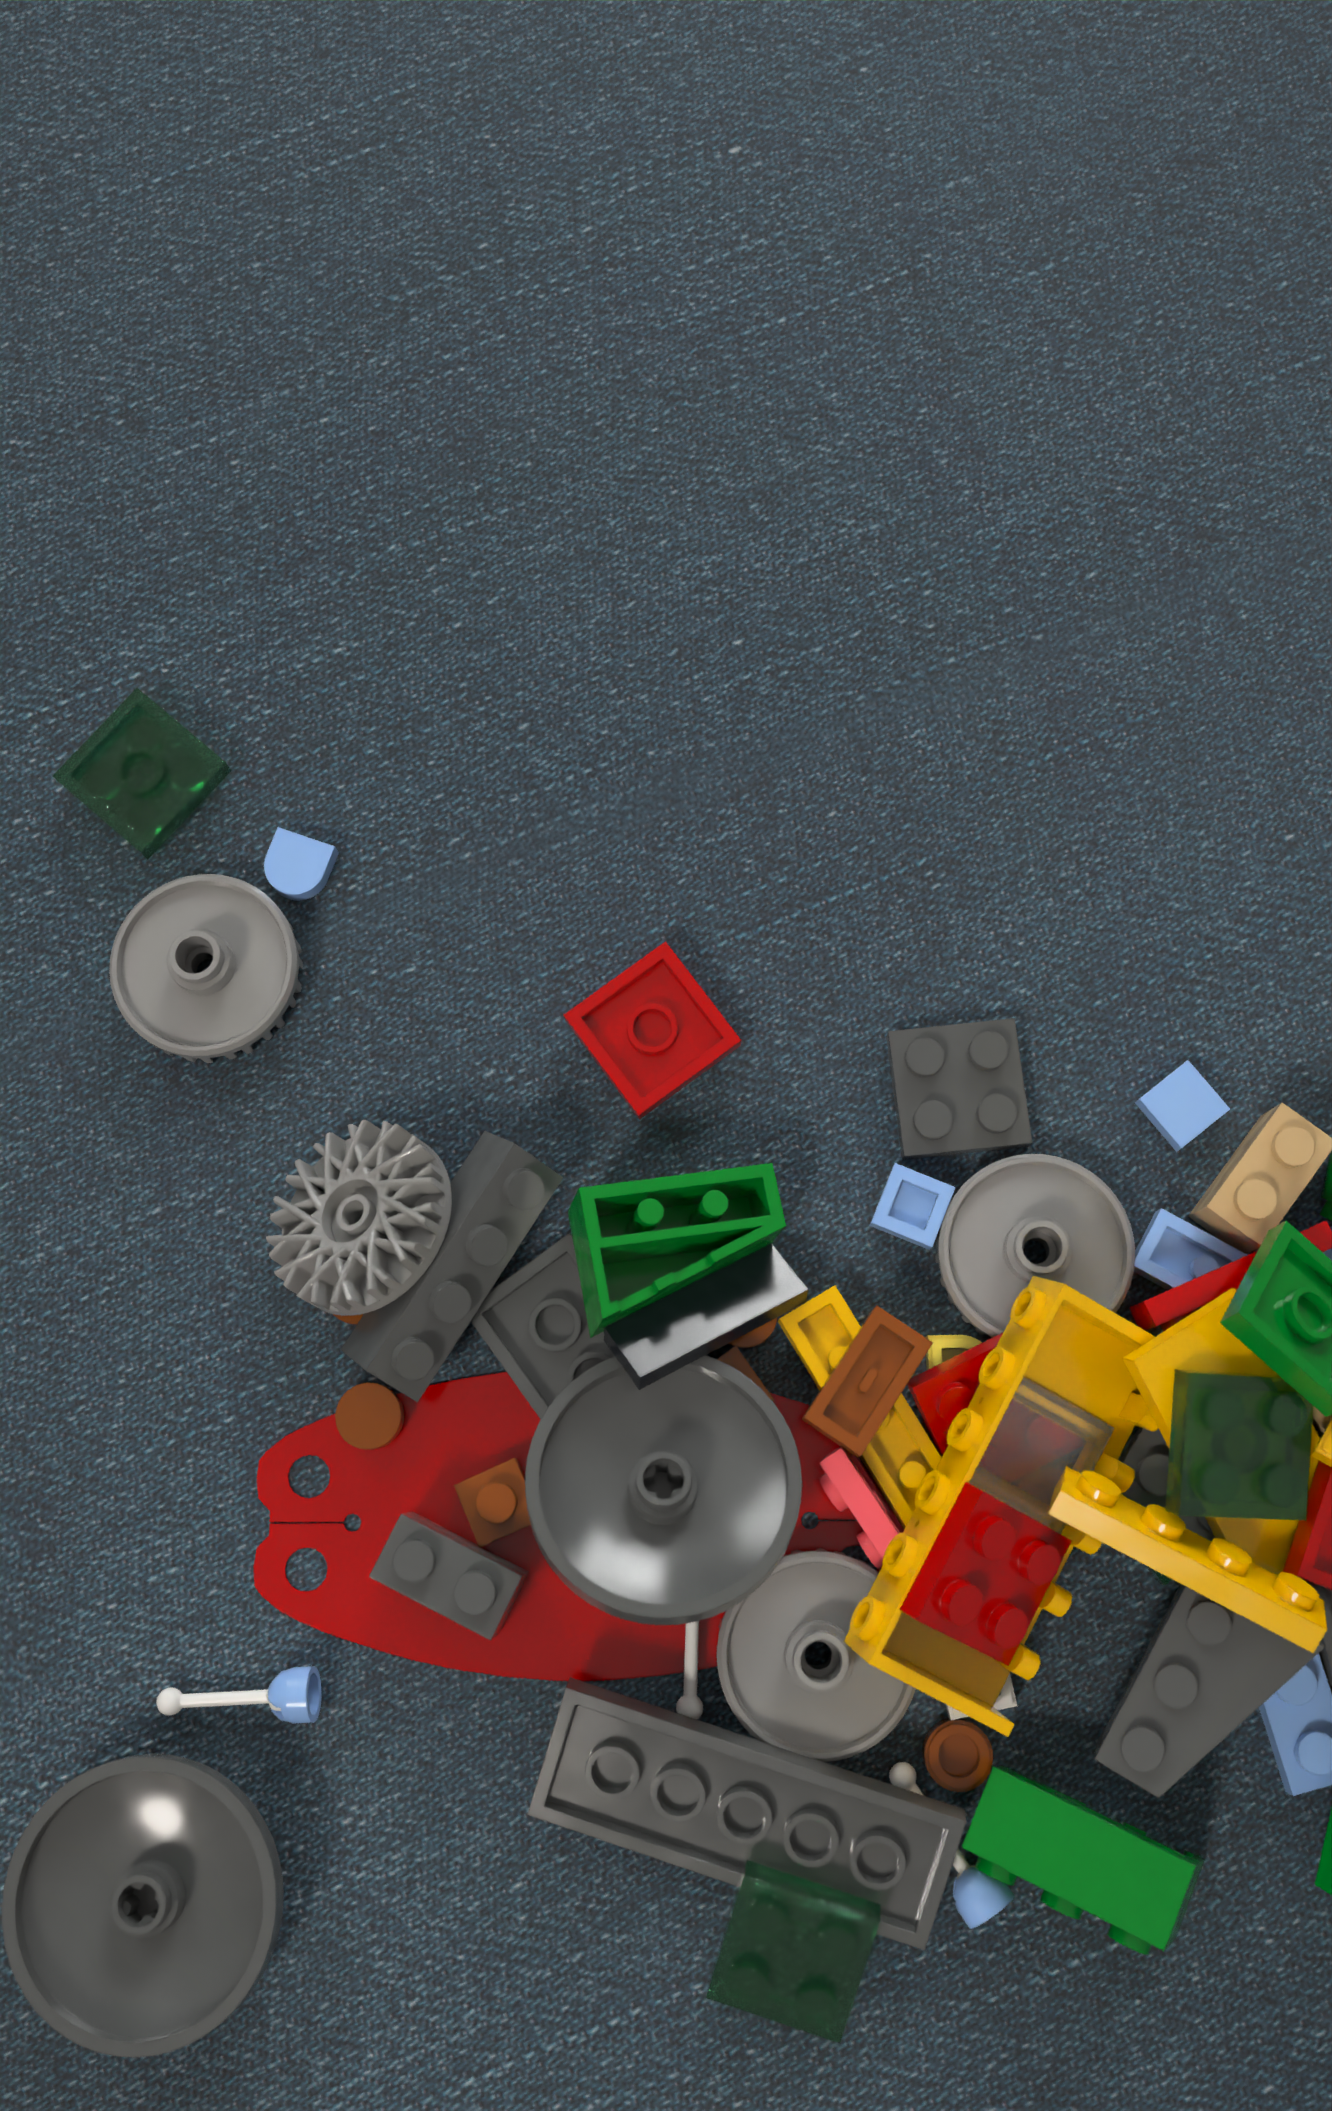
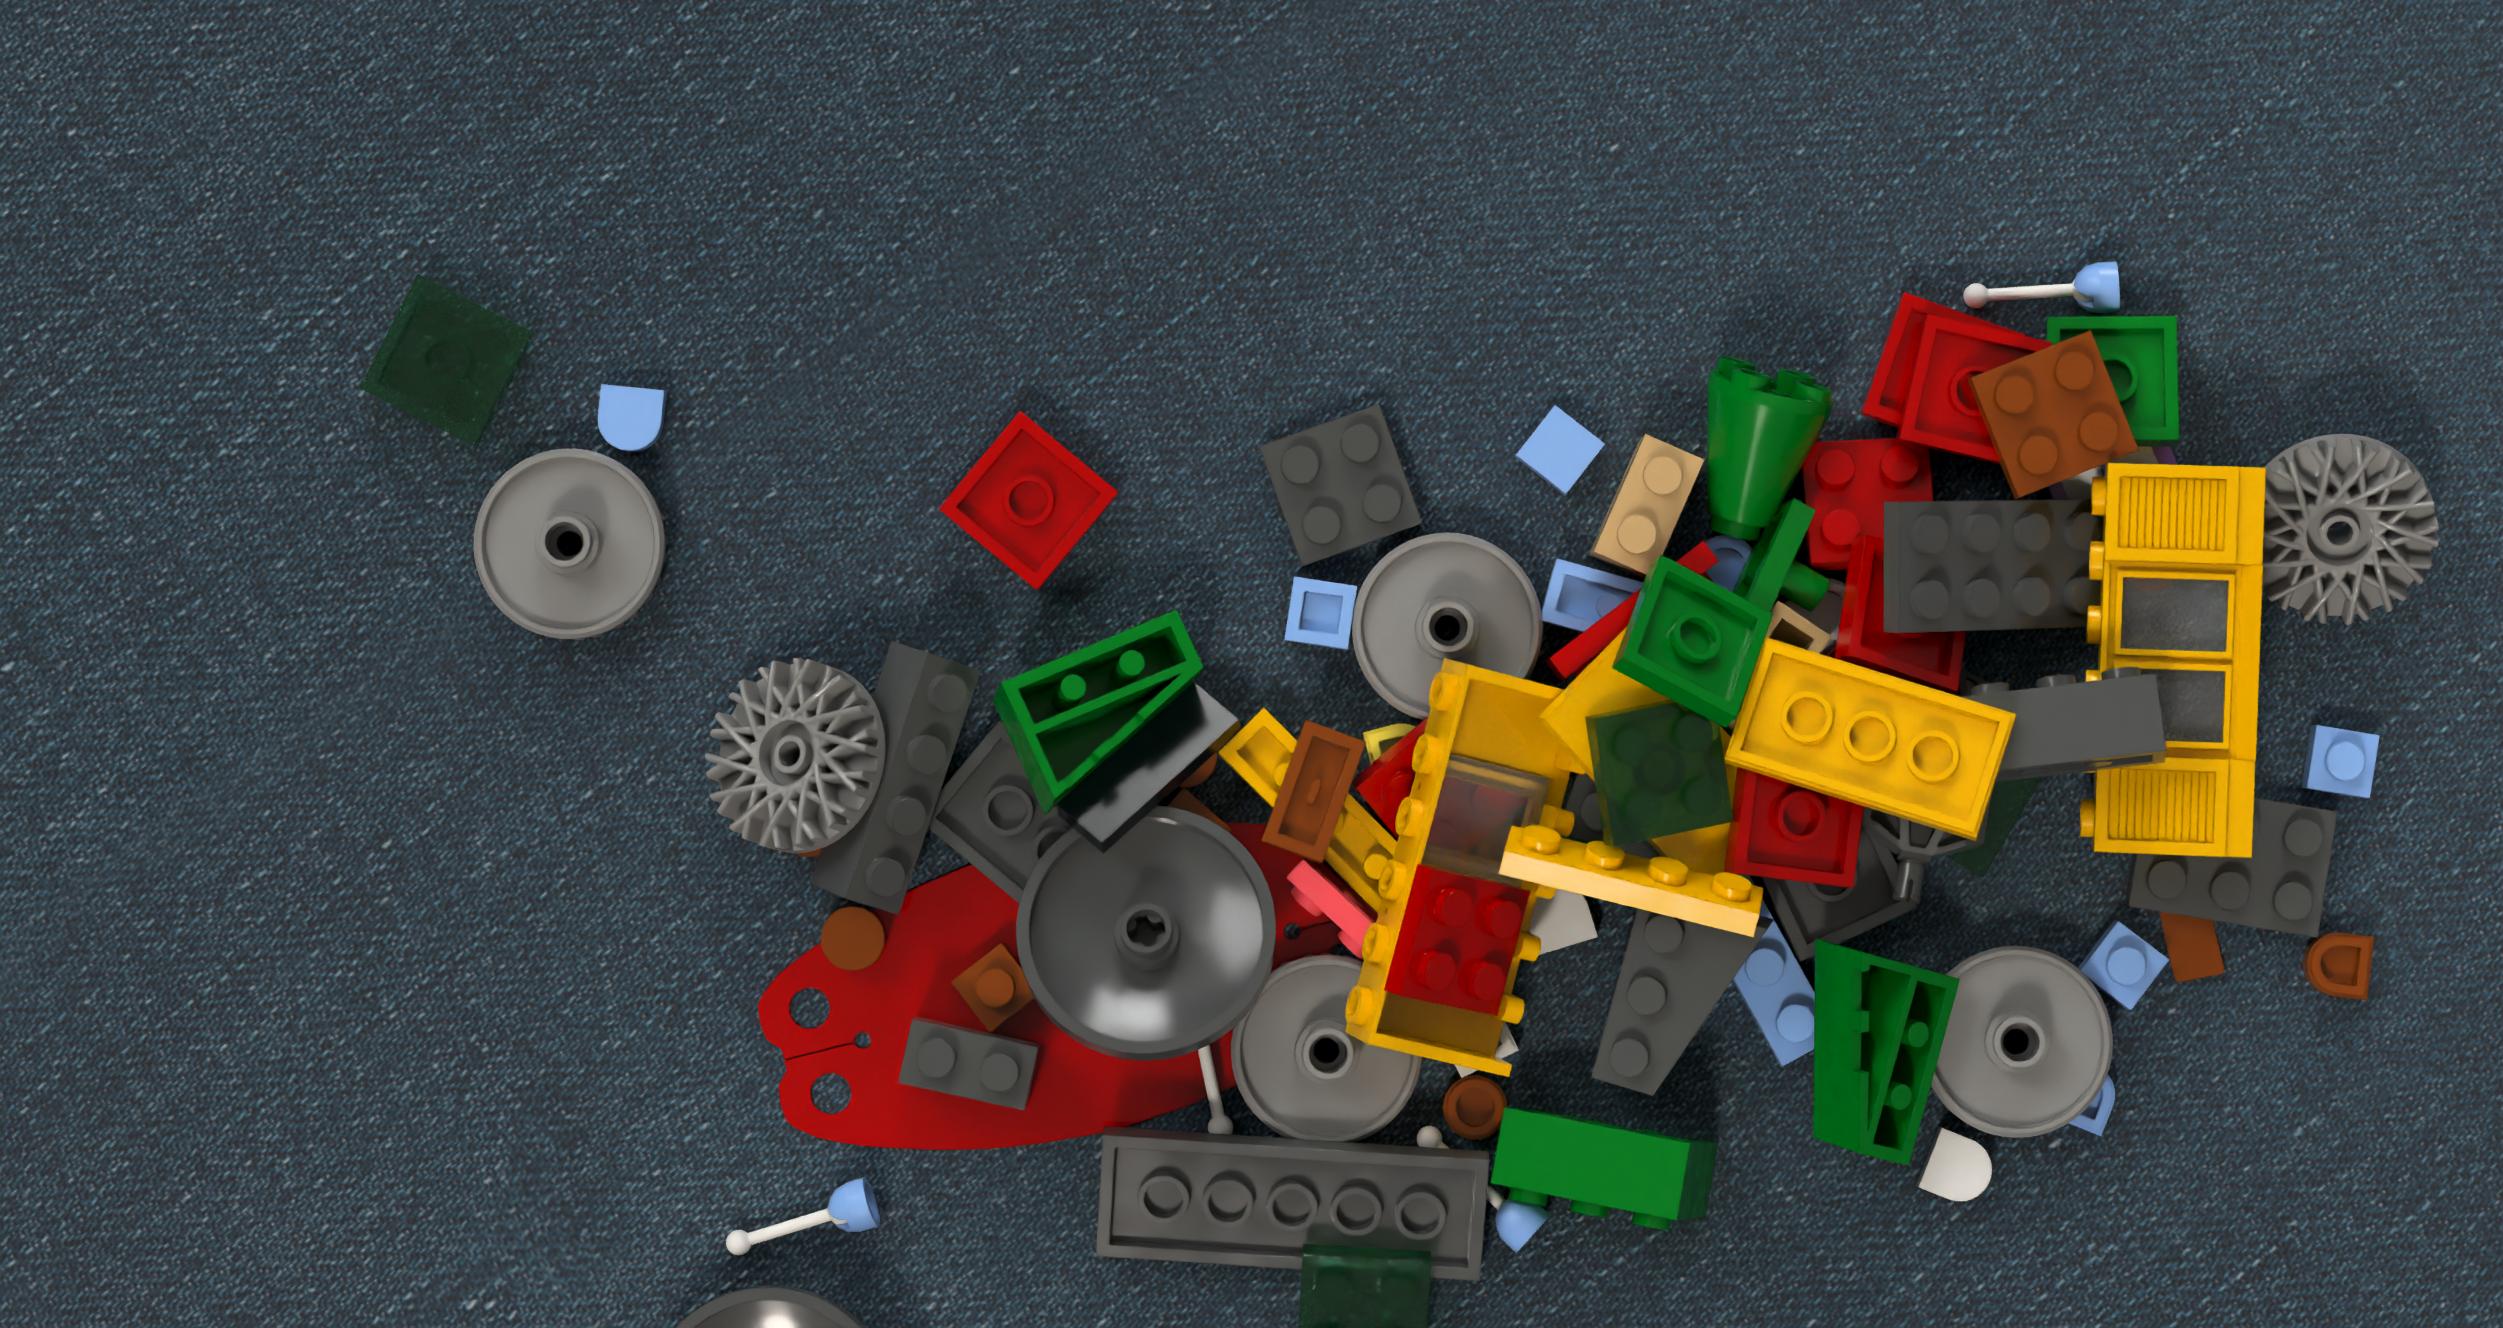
camera: 25 degrees left, 10 degrees up
none -> white tile [1528,889,1598,955]

